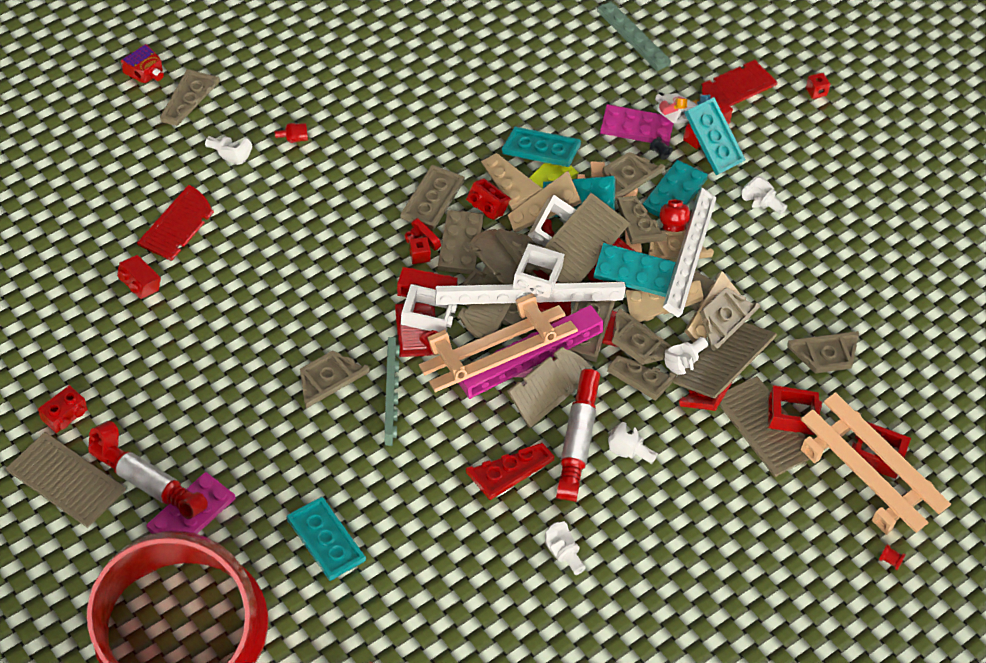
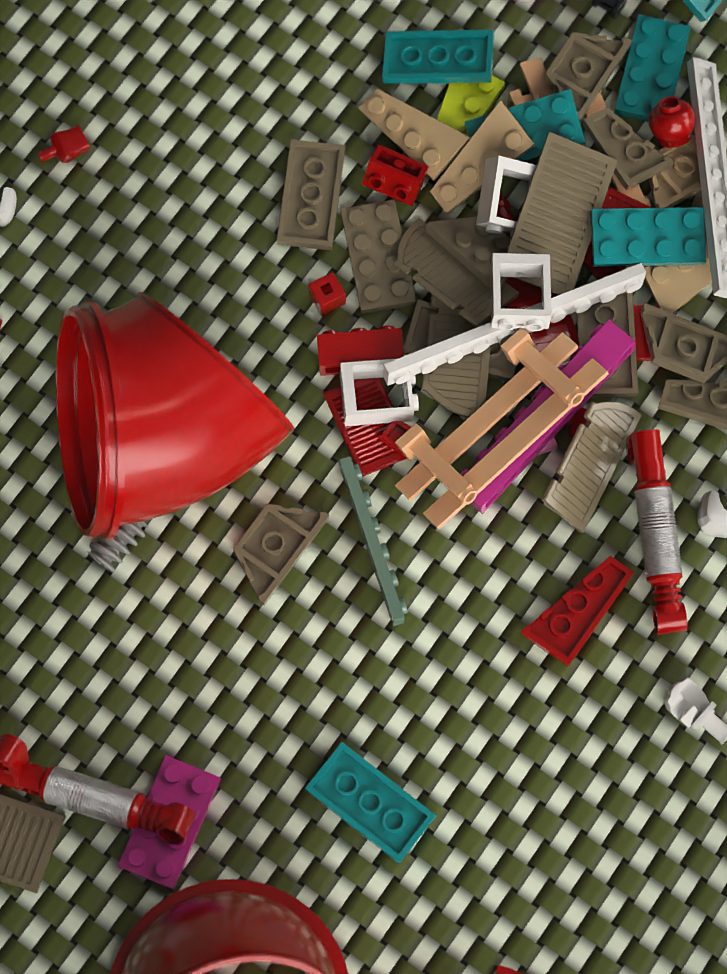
camera: 15 degrees left, 20 degrees up
red piece [404,218,441,251] -> none
none -> red piece [56,292,294,540]
none -> light grey piece [87,521,148,572]

